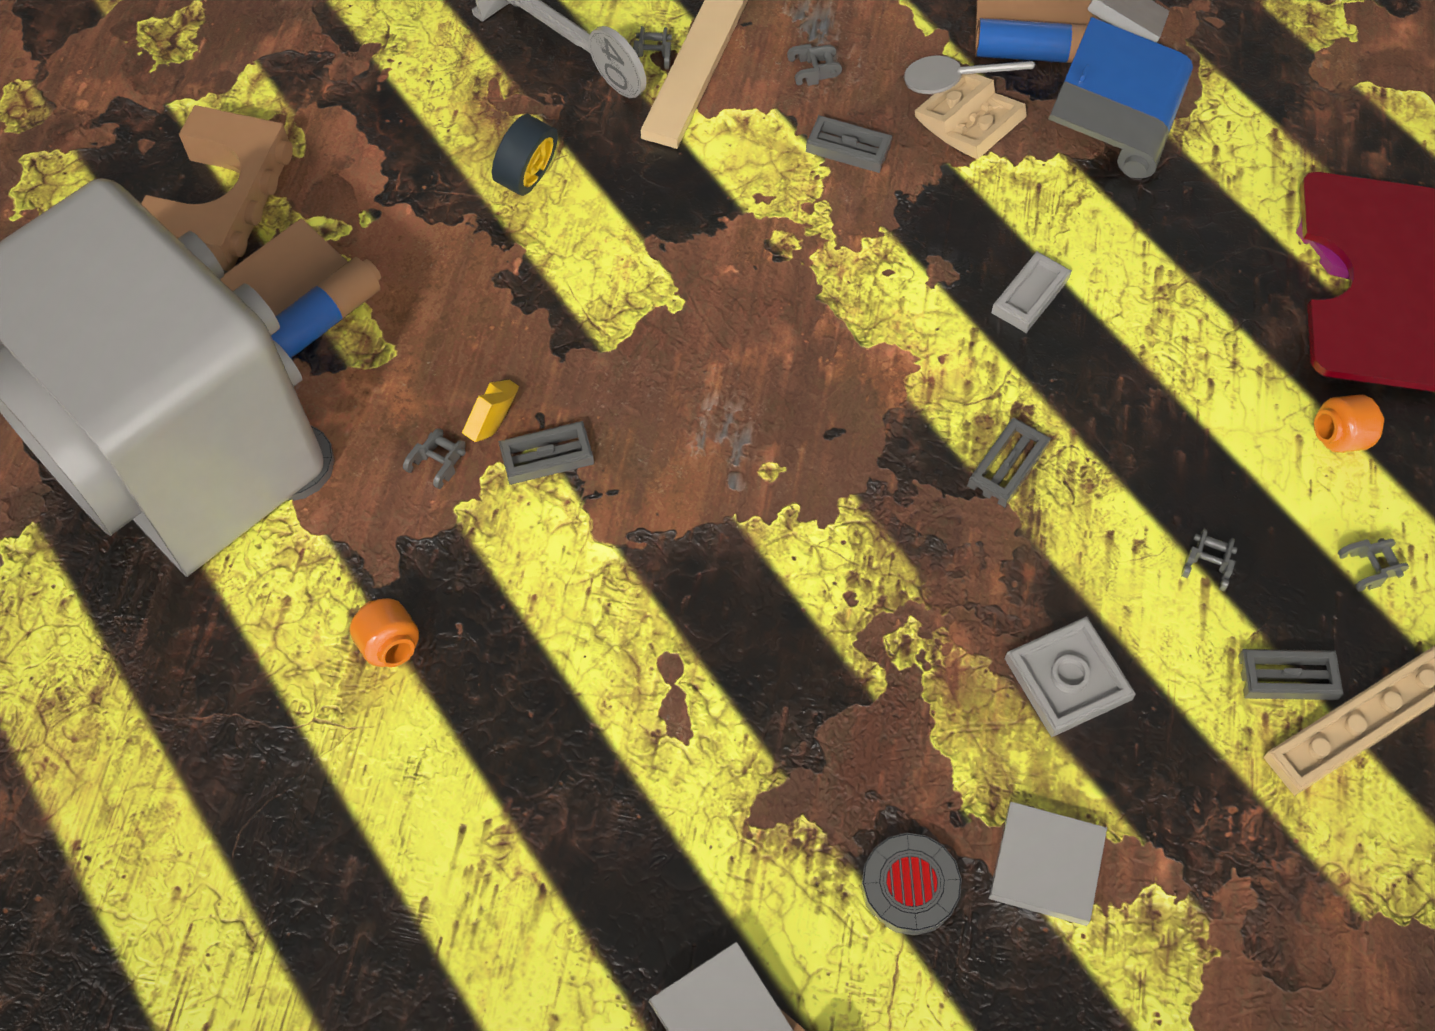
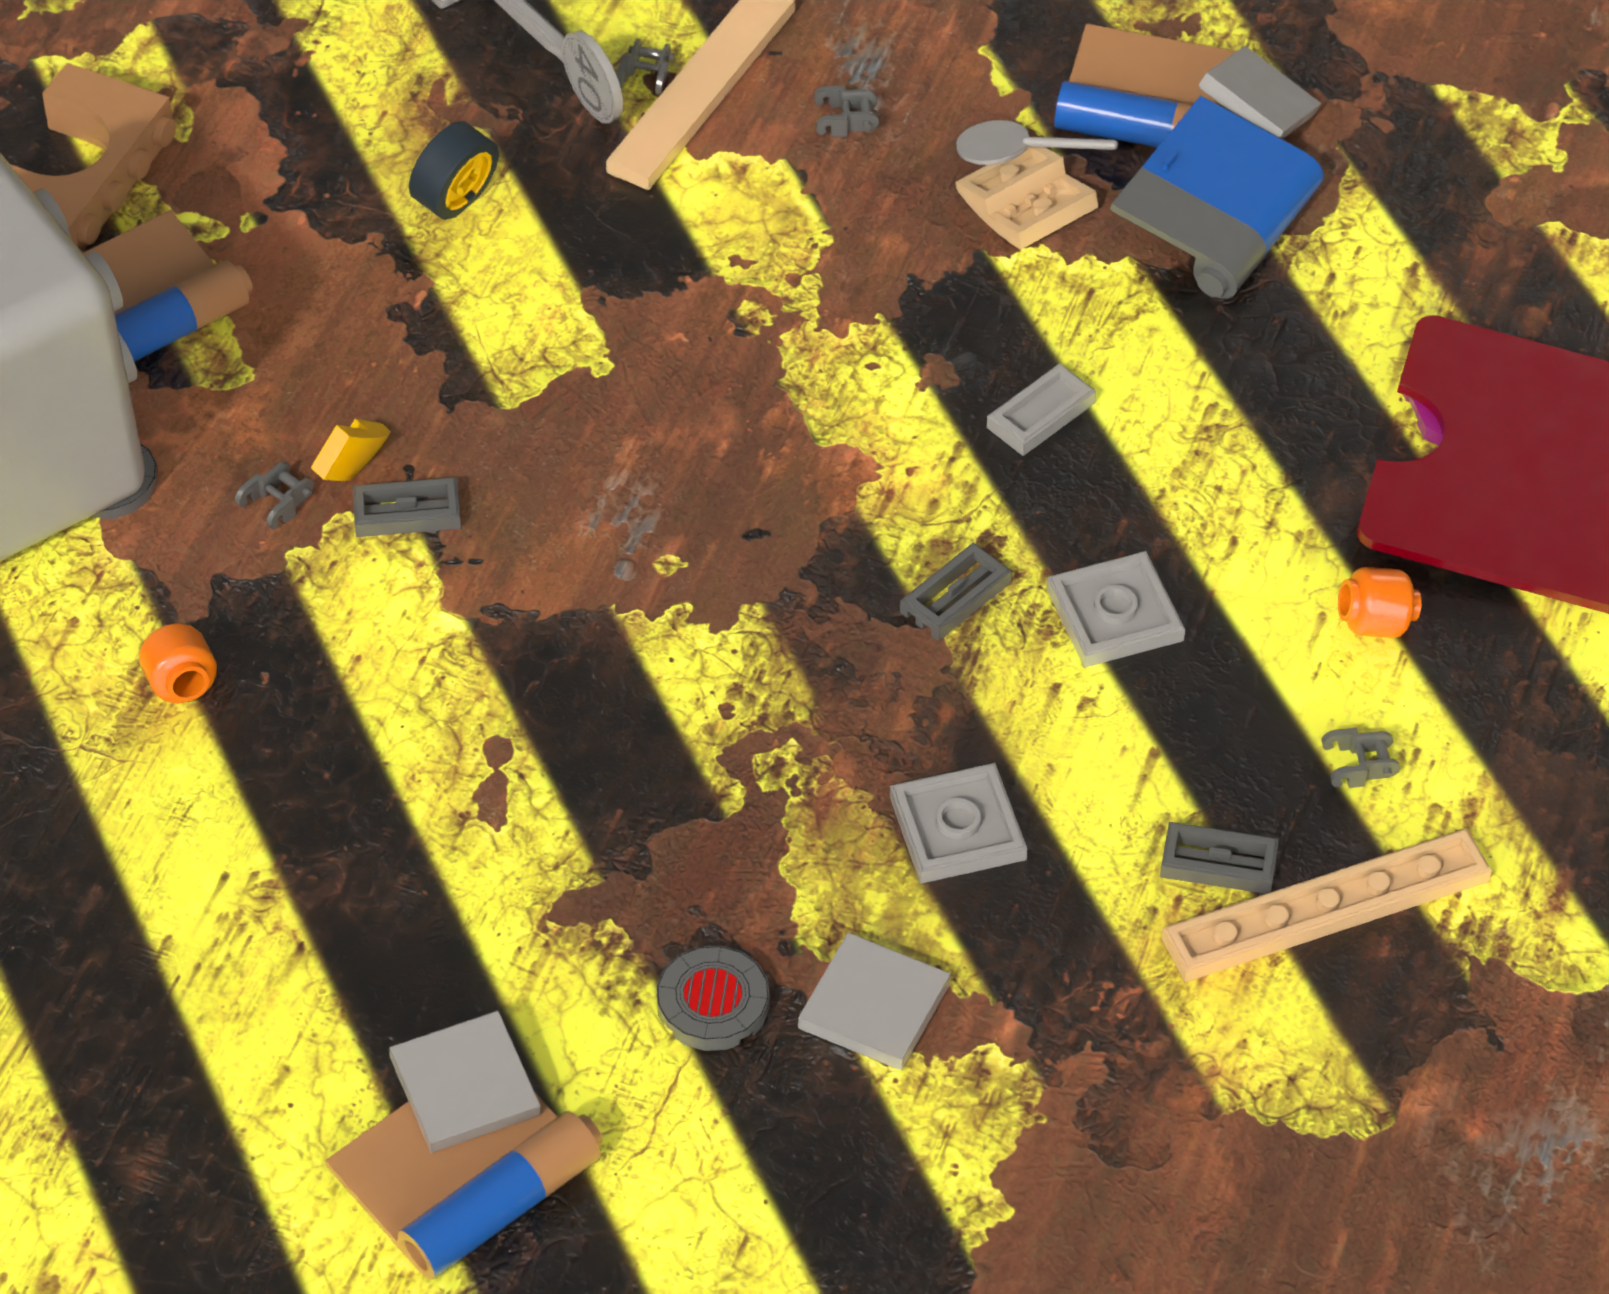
camera: 10 degrees right, 10 degrees down
dark grey tile [806,115,893,173] -> none
dark grey piece [1181,528,1237,592] -> none
none -> light grey tile [1046,551,1185,668]

